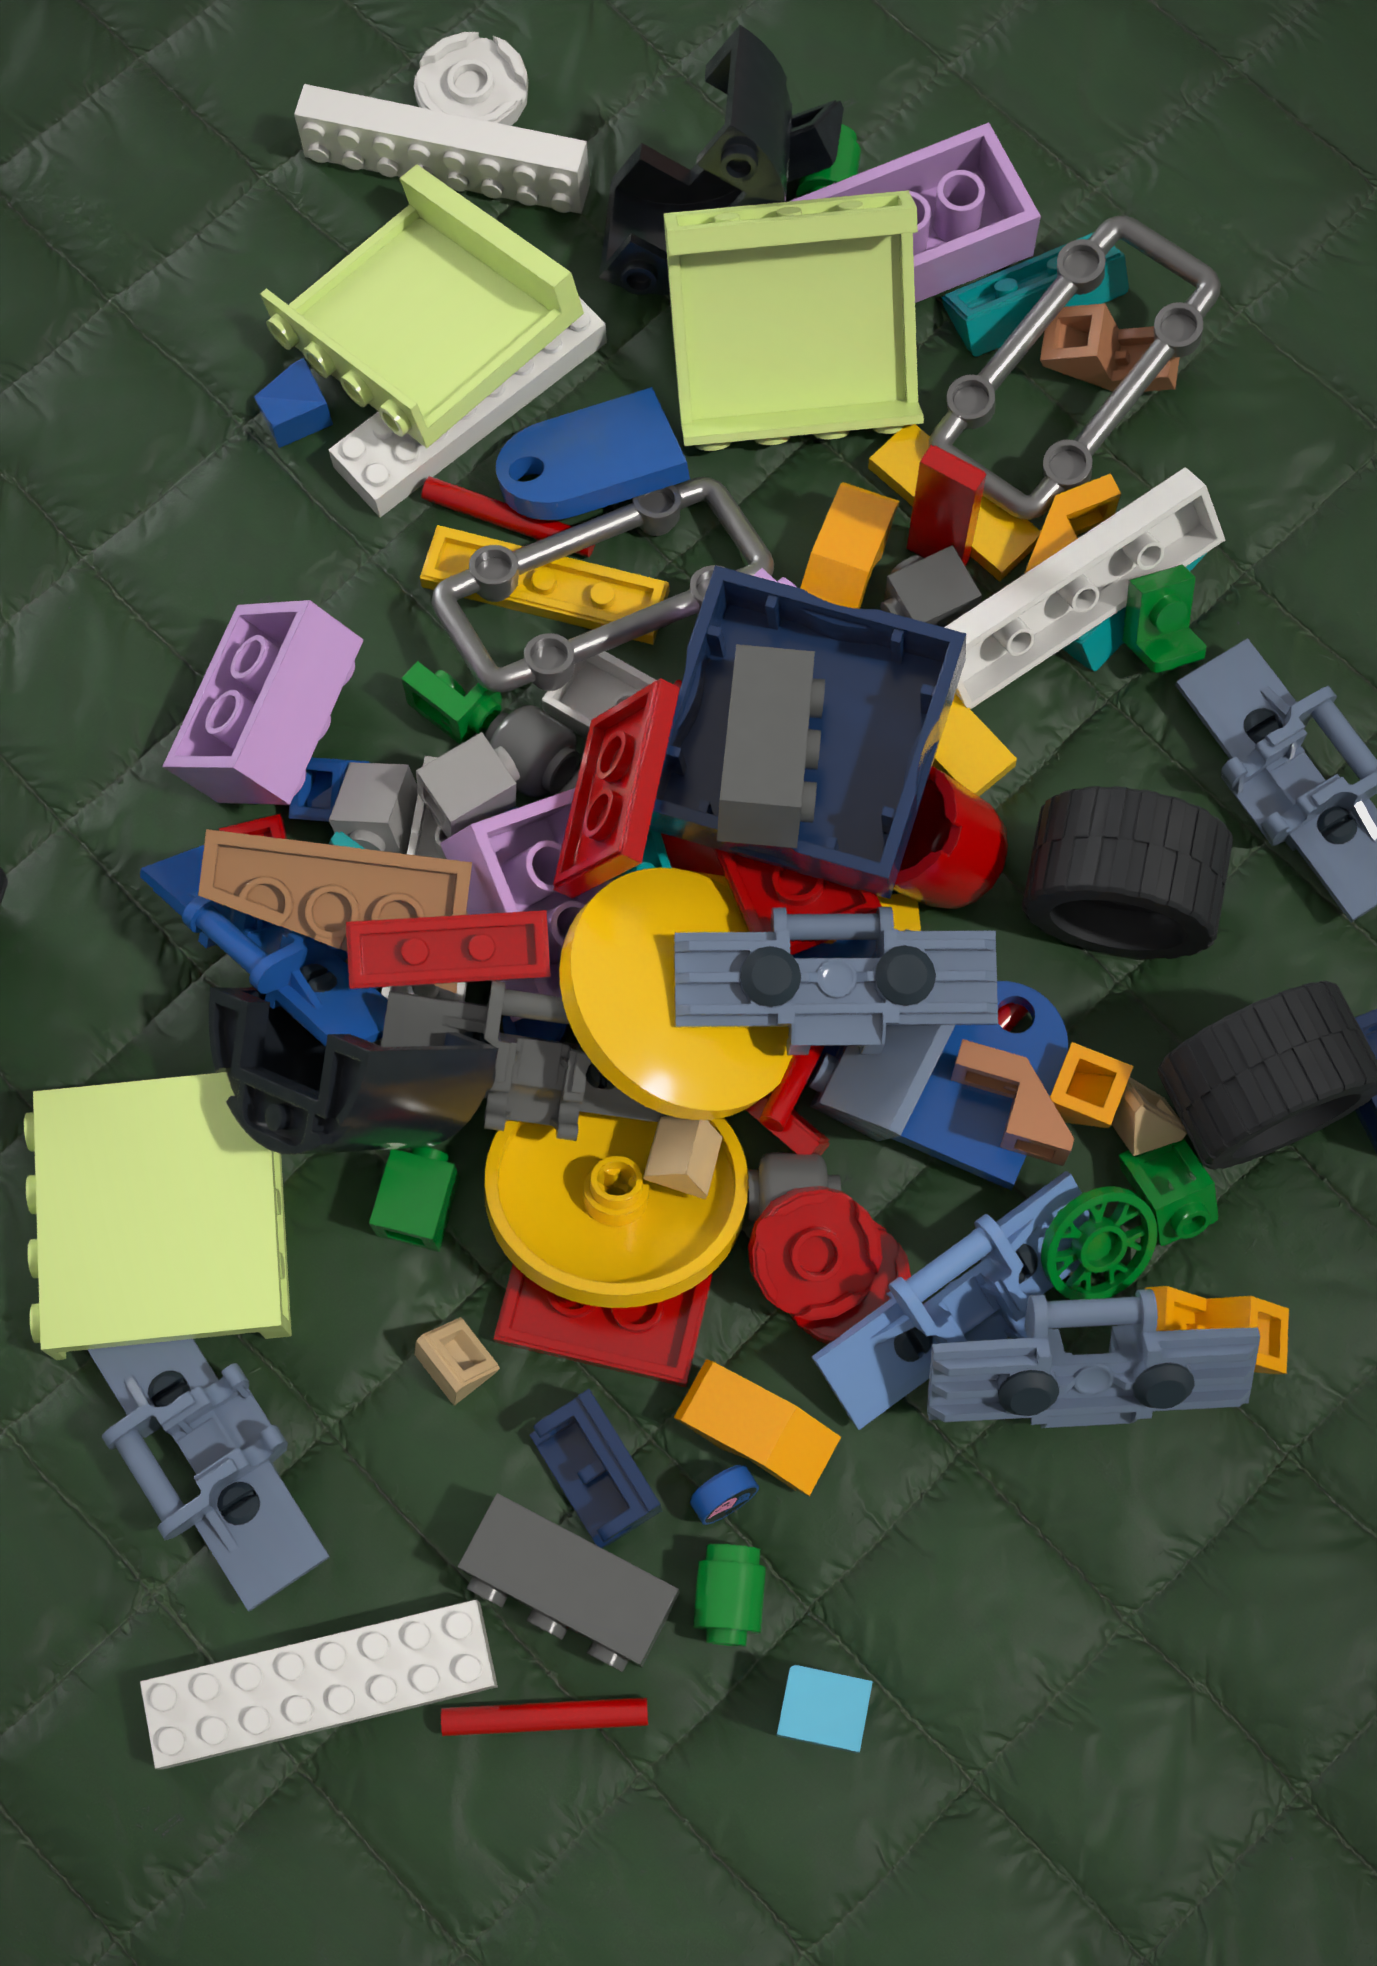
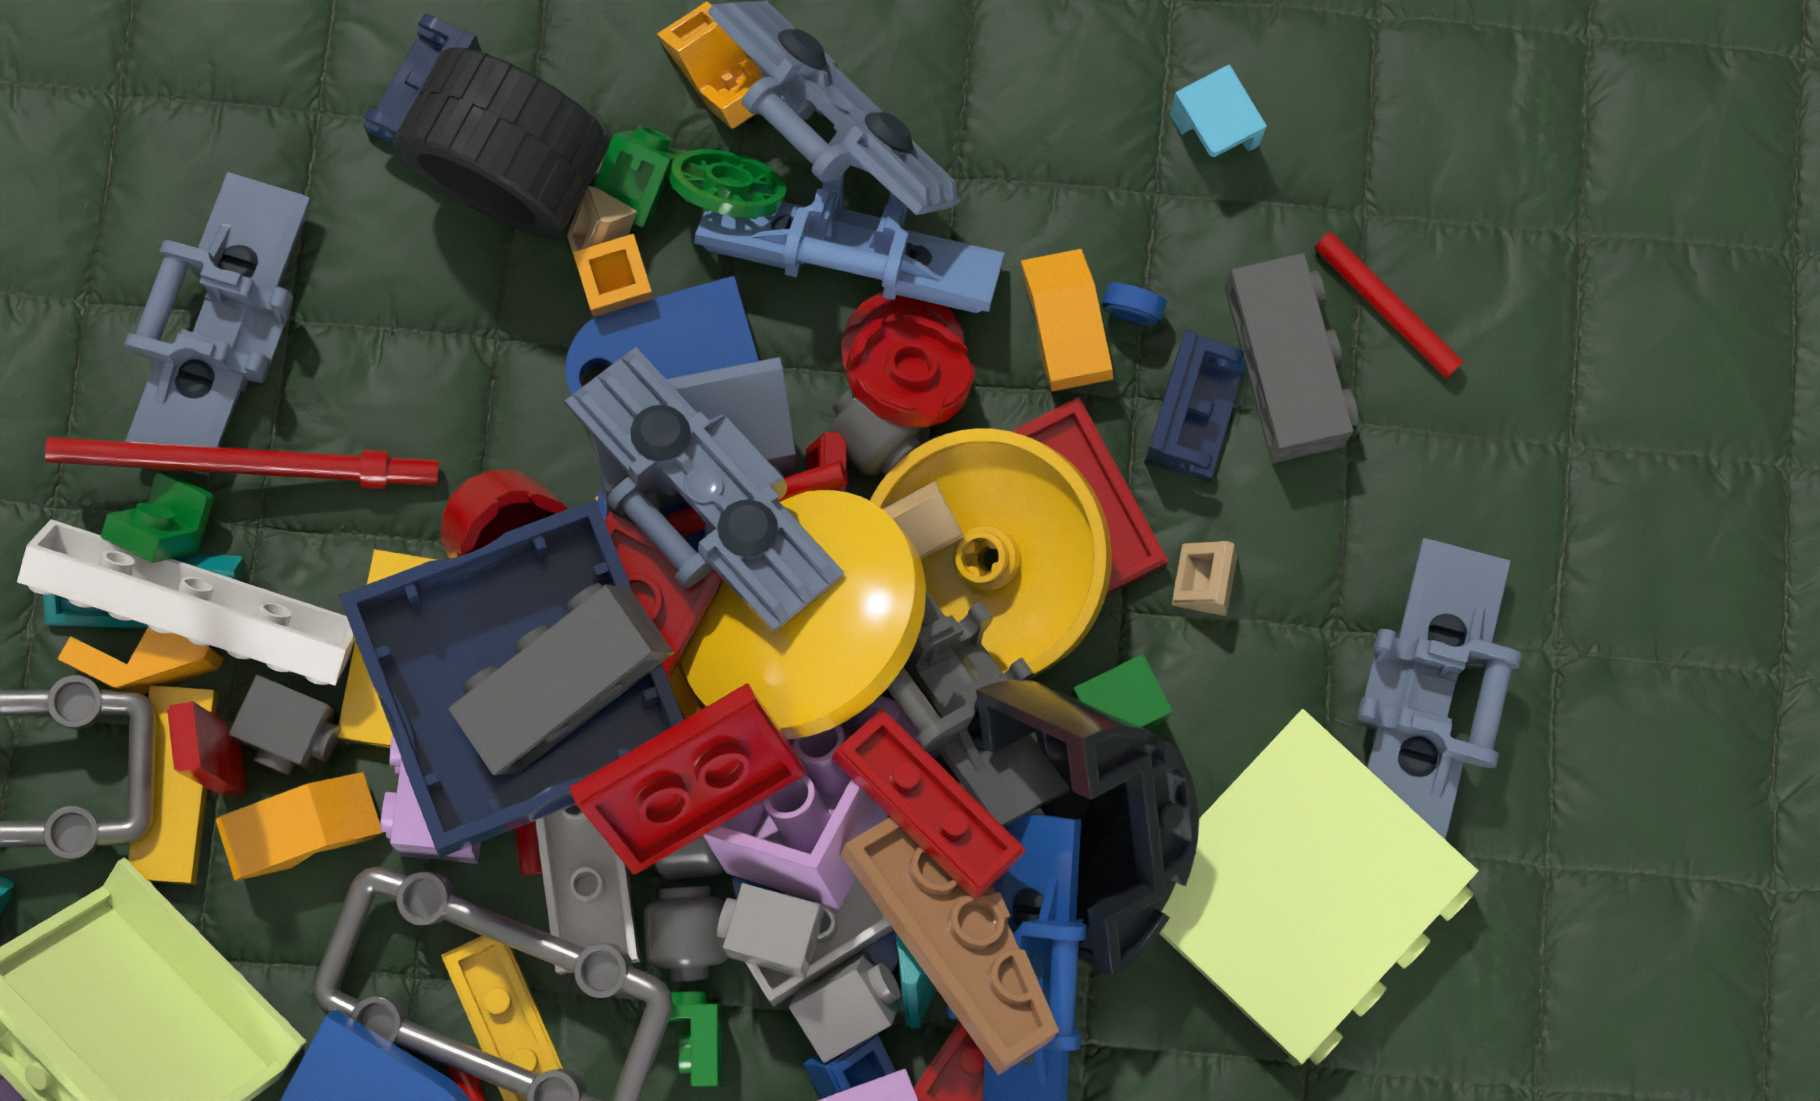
camera: 135 degrees left, 5 degrees up
white piece [140,1600,498,1769] -> none
green brick [693,1544,766,1647] -> none
nougat slope [951,1039,1074,1166] -> none
black tyre [1022,786,1233,959] -> none
none -> red bar [45,437,439,489]

